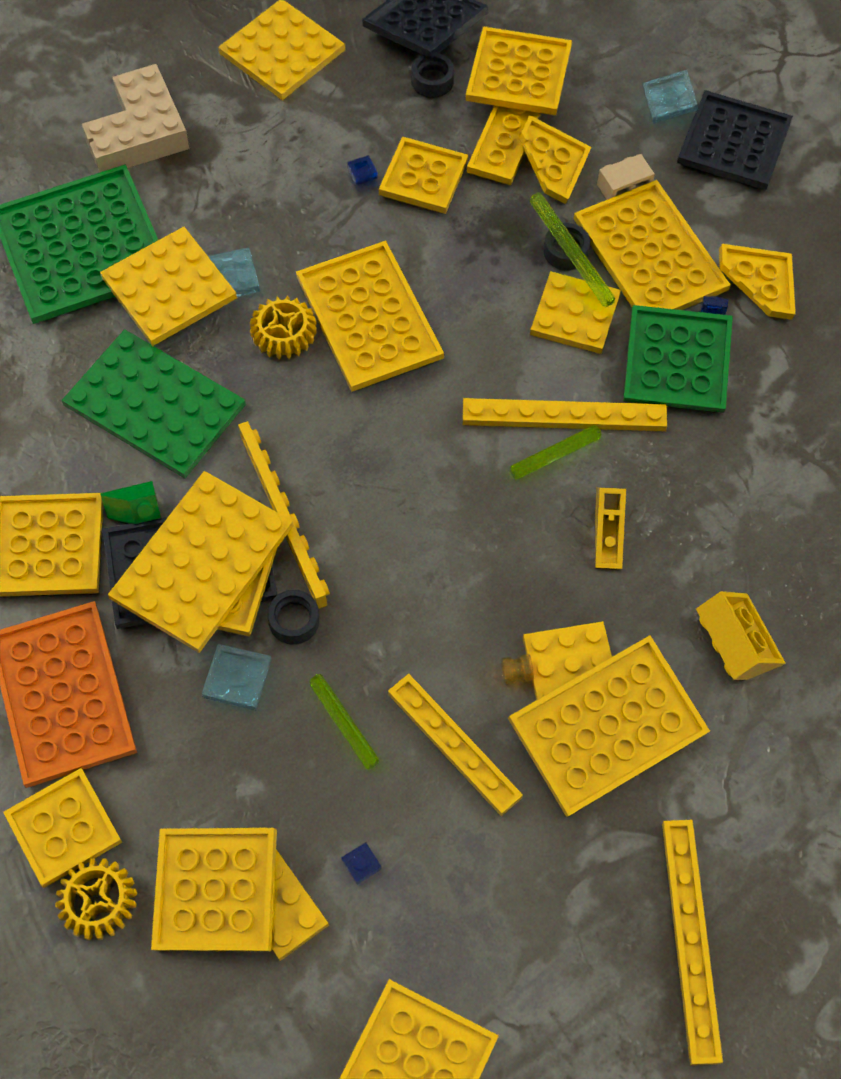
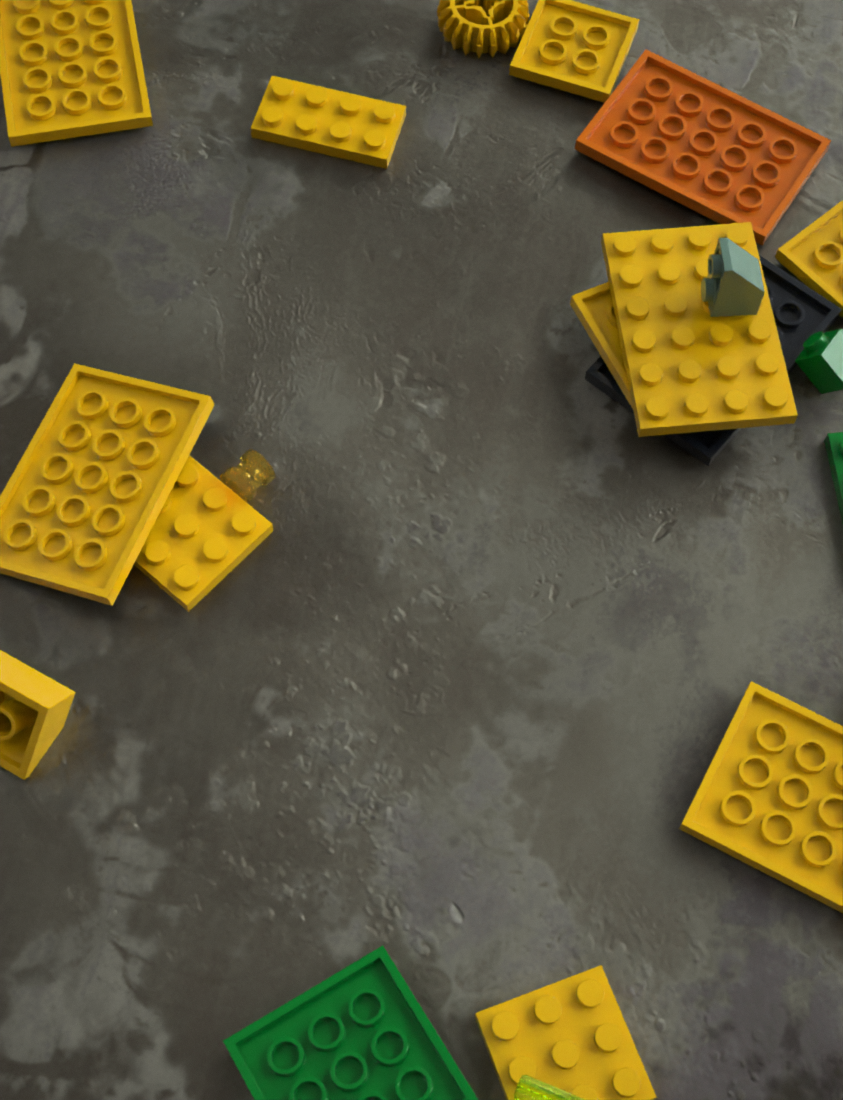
camera: 140 degrees right, 0 degrees up
yellow plate [151,828,277,951] -> none
clear light blue plate [202,644,272,711] -> none
yellow plate [238,421,330,609] -> none
black tyre [267,590,320,644] -> none
clear neon green axle [309,674,379,769] -> none
clear blue plate [341,842,382,885] -> none
yellow plate [388,674,523,817] -> none
yellow plate [463,398,667,431] -> none
clear neon green axle [510,425,602,479] -> none
yellow slope [595,487,626,569] -> none
none -> sand green slope [701,238,765,317]

